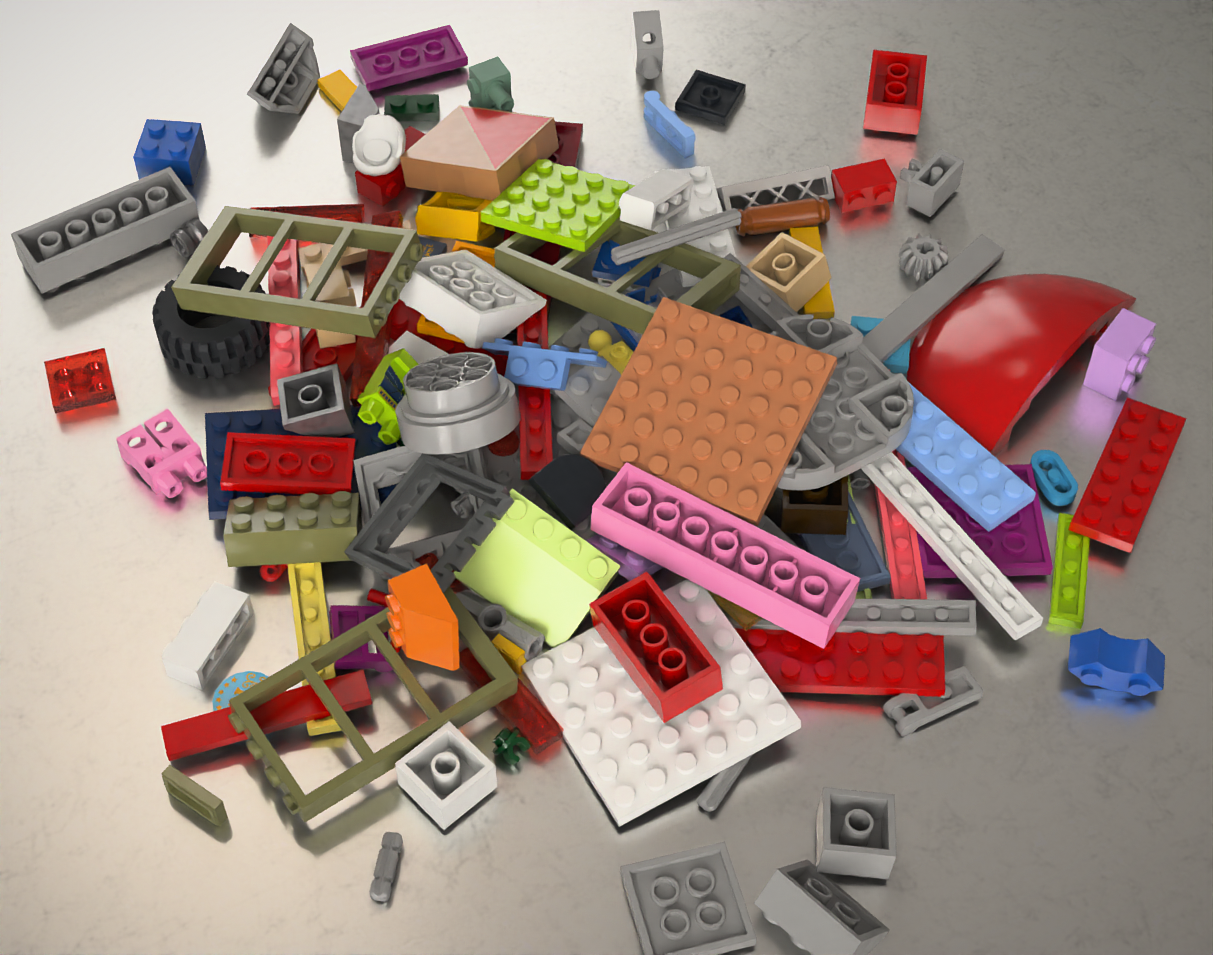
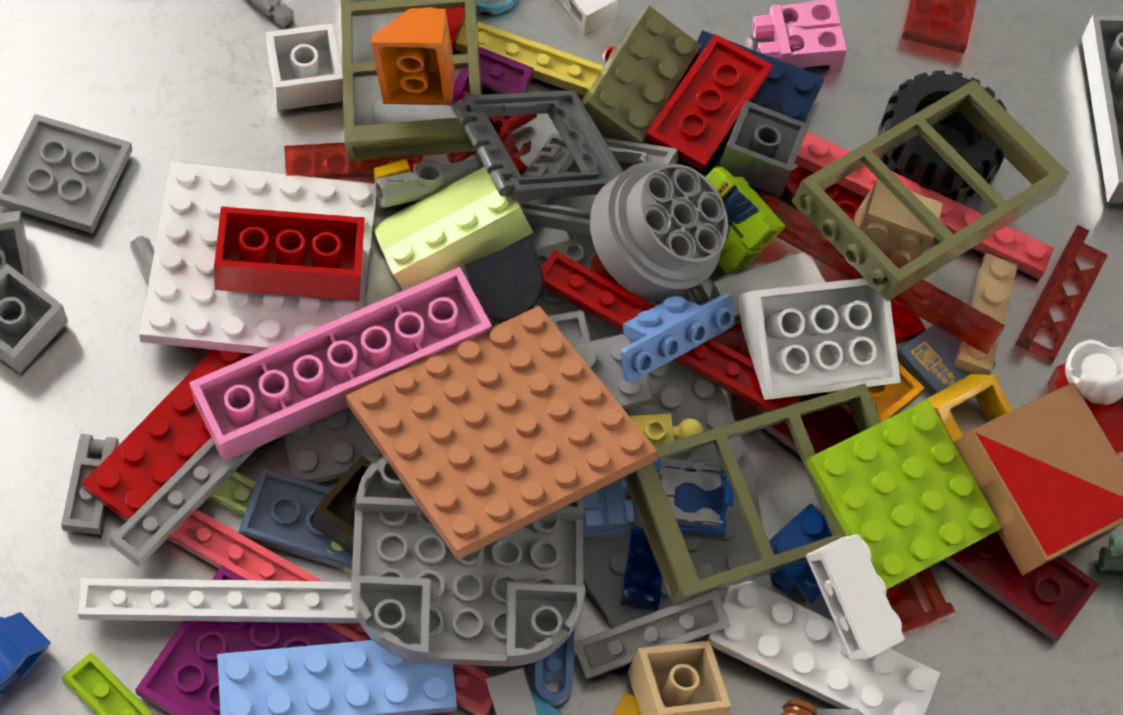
camera: 115 degrees right, 10 degrees up
flat silver wheel [170,218,208,258] -> none
dark green plate [492,726,531,765] -> none
light grey axle [611,208,741,265] -> none

